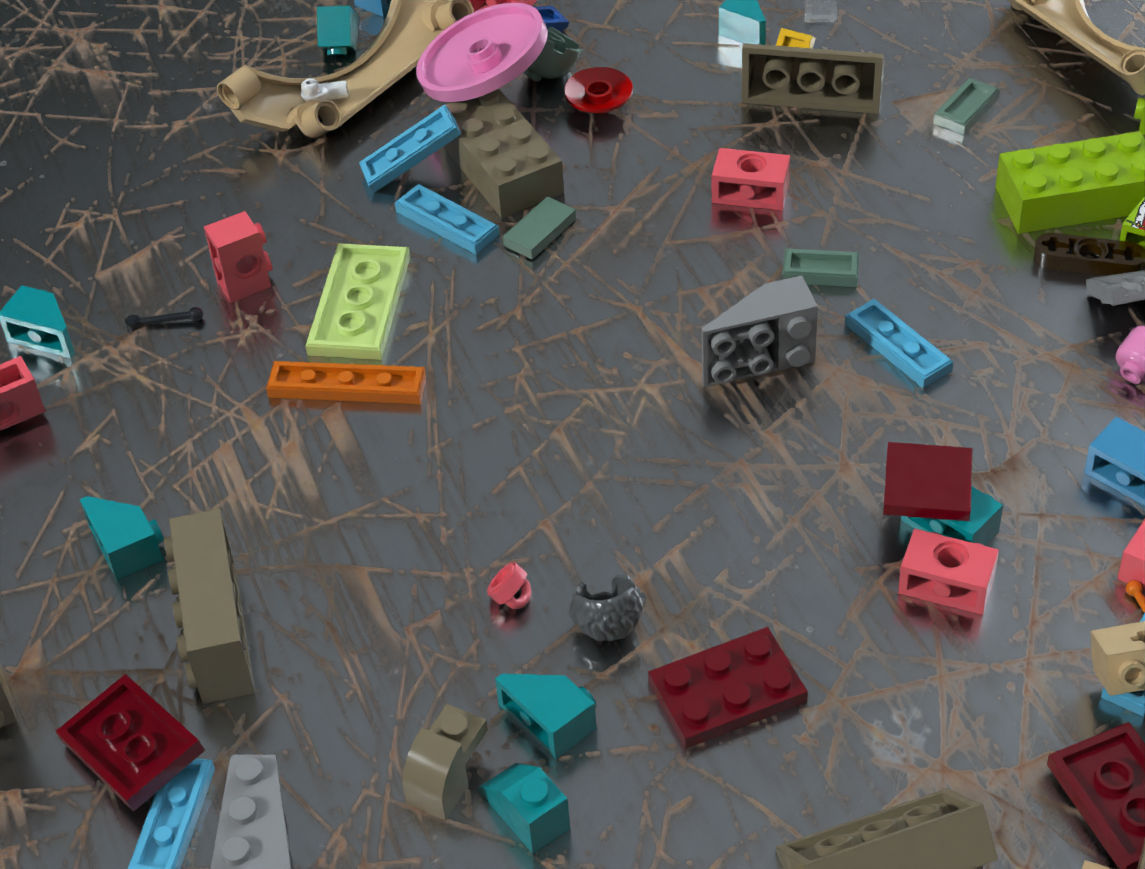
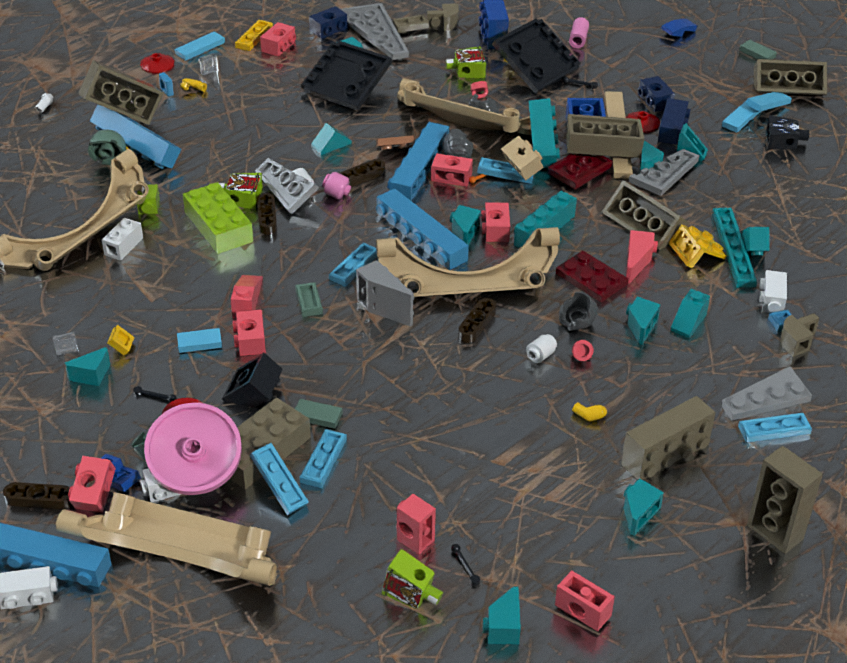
camera: 115 degrees left, 5 degrees down
dark red plate [55,674,205,812] -> none
orange tile [266,361,427,404] -> none
white arm [301,78,349,102] -> none
yellowish green tile [305,243,411,360] -> none
teal slope [317,6,360,57] -> none
dark tan brick [402,703,488,821] -> none
dark tan slope [742,43,885,114] -> none
dark red tile [883,442,973,521] -> none
sand green tile [933,78,1000,136] -> none
none -> white brick [102,218,143,261]
none -> black hinge [133,386,177,402]
none -> medium azure tile [177,328,222,353]
none -> black slope [222,352,283,408]
none -> coral slope [231,275,263,319]
none -> dark azure brick [376,188,469,270]
none -> tan panel [376,227,560,297]
none -> lime torso [382,549,443,609]
none -> dark brown beam [458,298,496,343]
none -> teal brick [514,191,577,248]
none -> white brick [526,334,557,363]
none -> yellow arm [572,402,607,422]
none -> coral slope [626,230,658,284]

